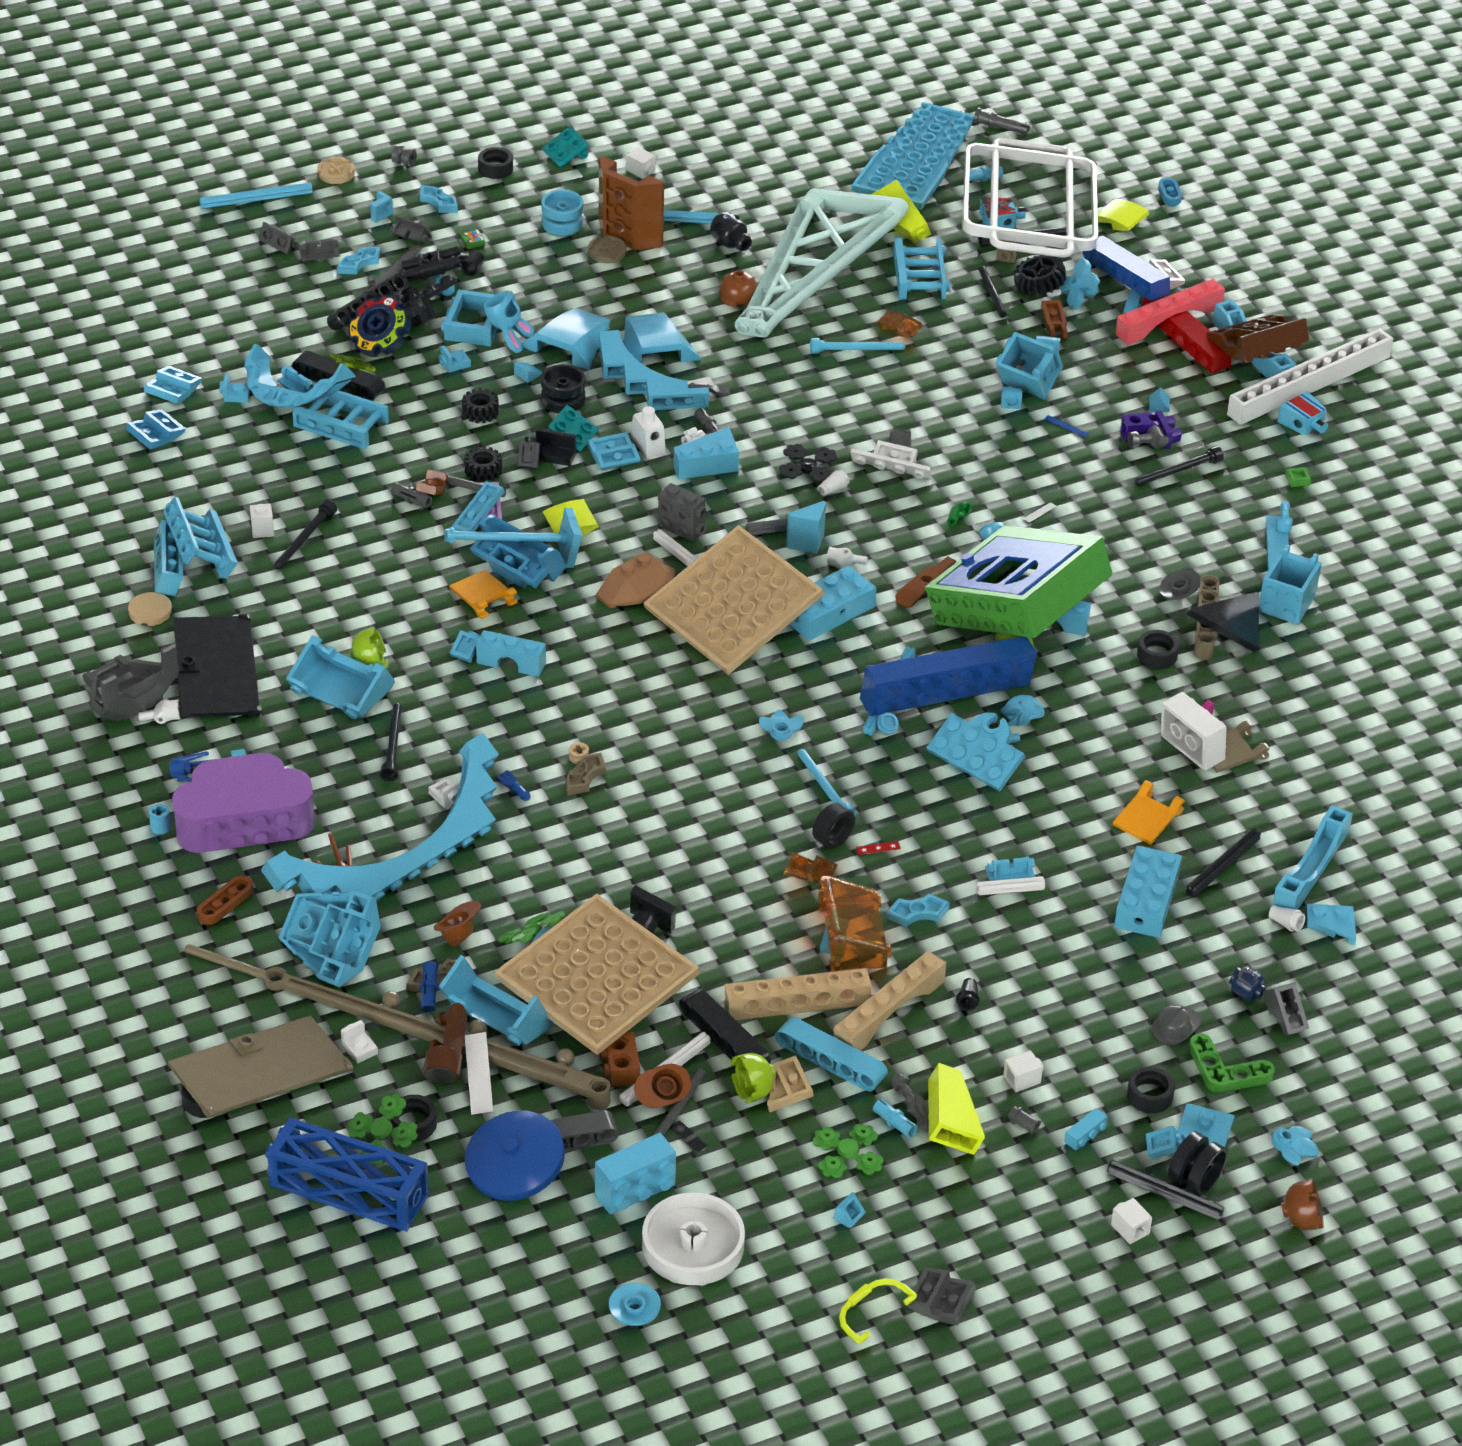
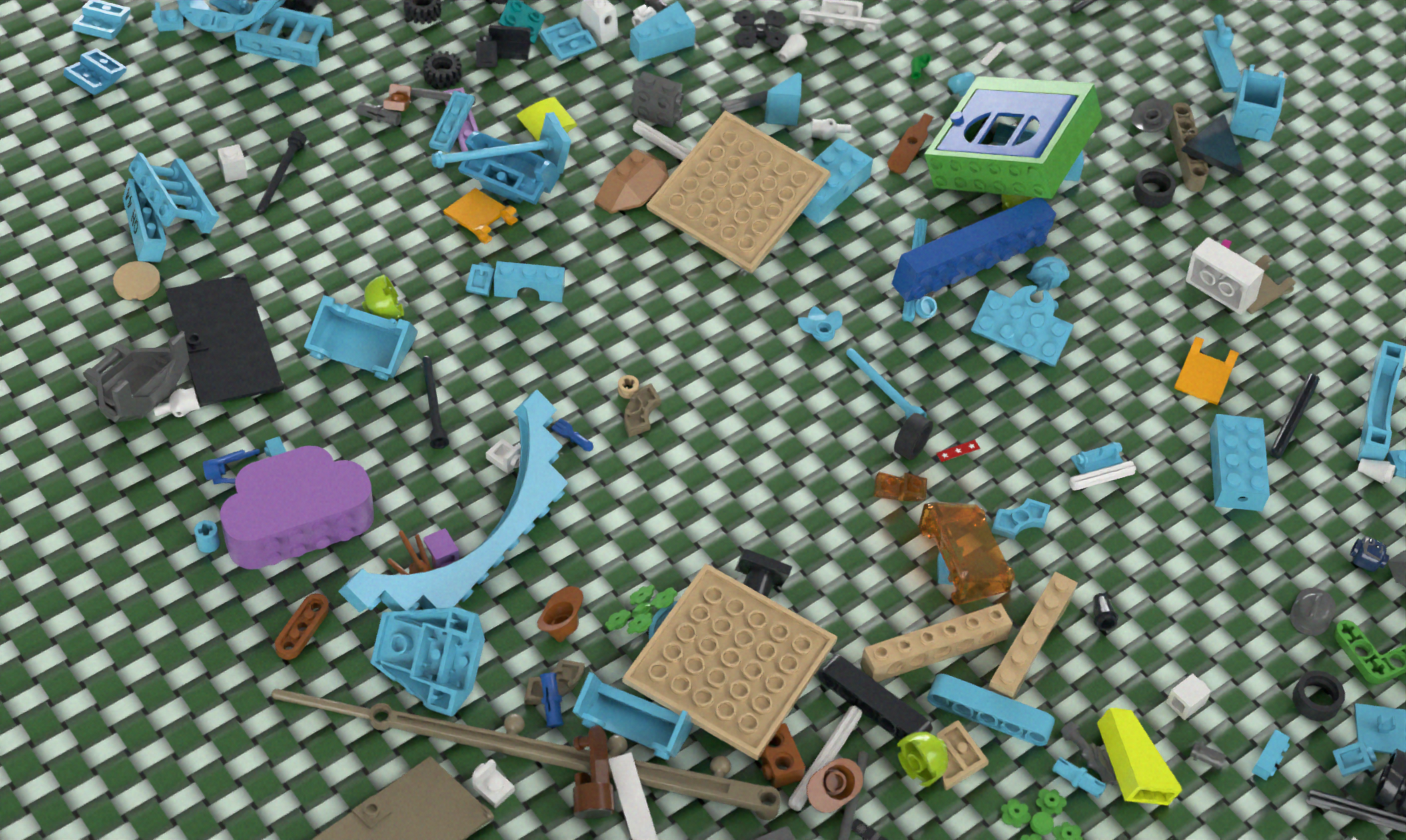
camera: 15 degrees left, 10 degrees up
none -> medium lavender panel [423,528,459,570]

